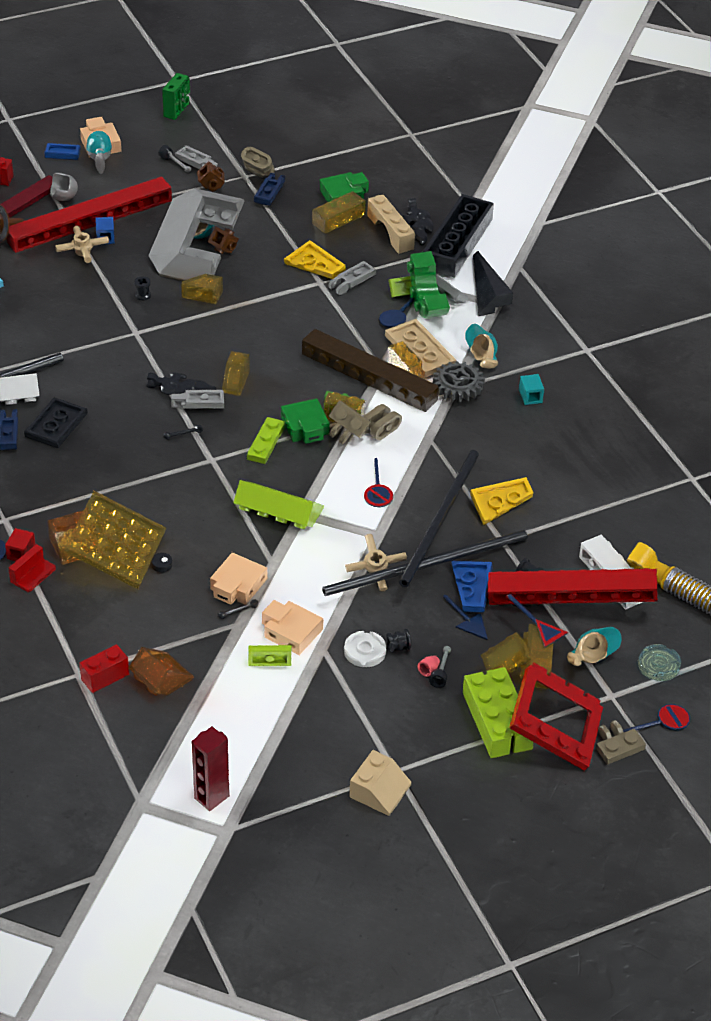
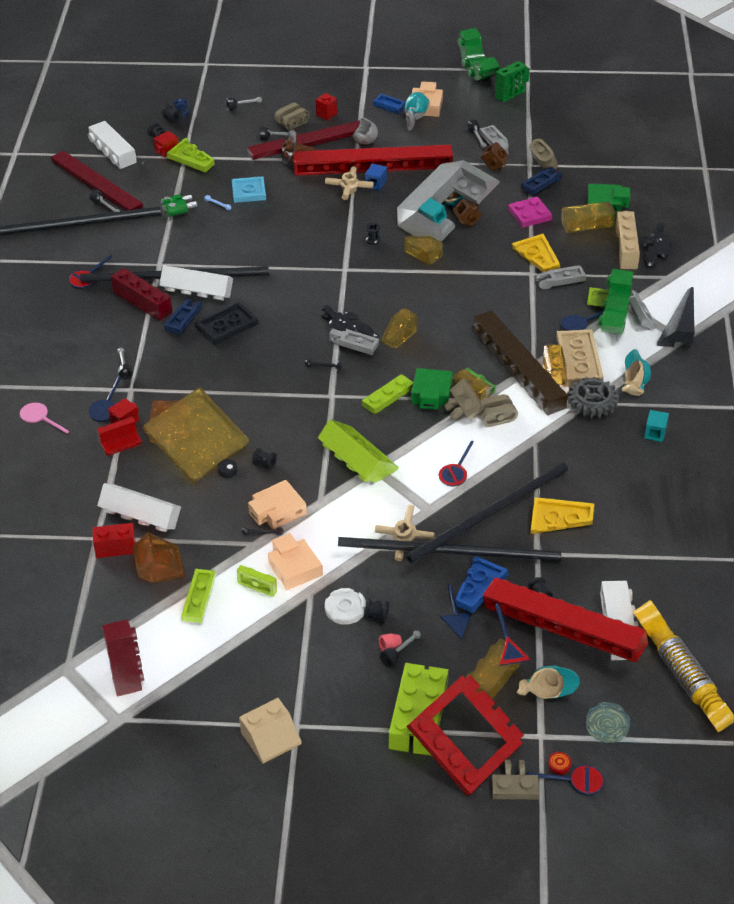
camera: 30 degrees right, 0 degrees up
black brick [423,194,494,278] -> none
clear yellow brick [481,632,532,674] -> none
none -> white brick [97,483,181,532]
none -> lime plate [181,569,216,623]
none -> black bush [252,448,277,469]
none -> teal brick [419,198,447,225]
none -> green brick [457,28,500,80]
none -> dark pink plate [508,197,552,228]
none -> red tile [548,752,571,775]

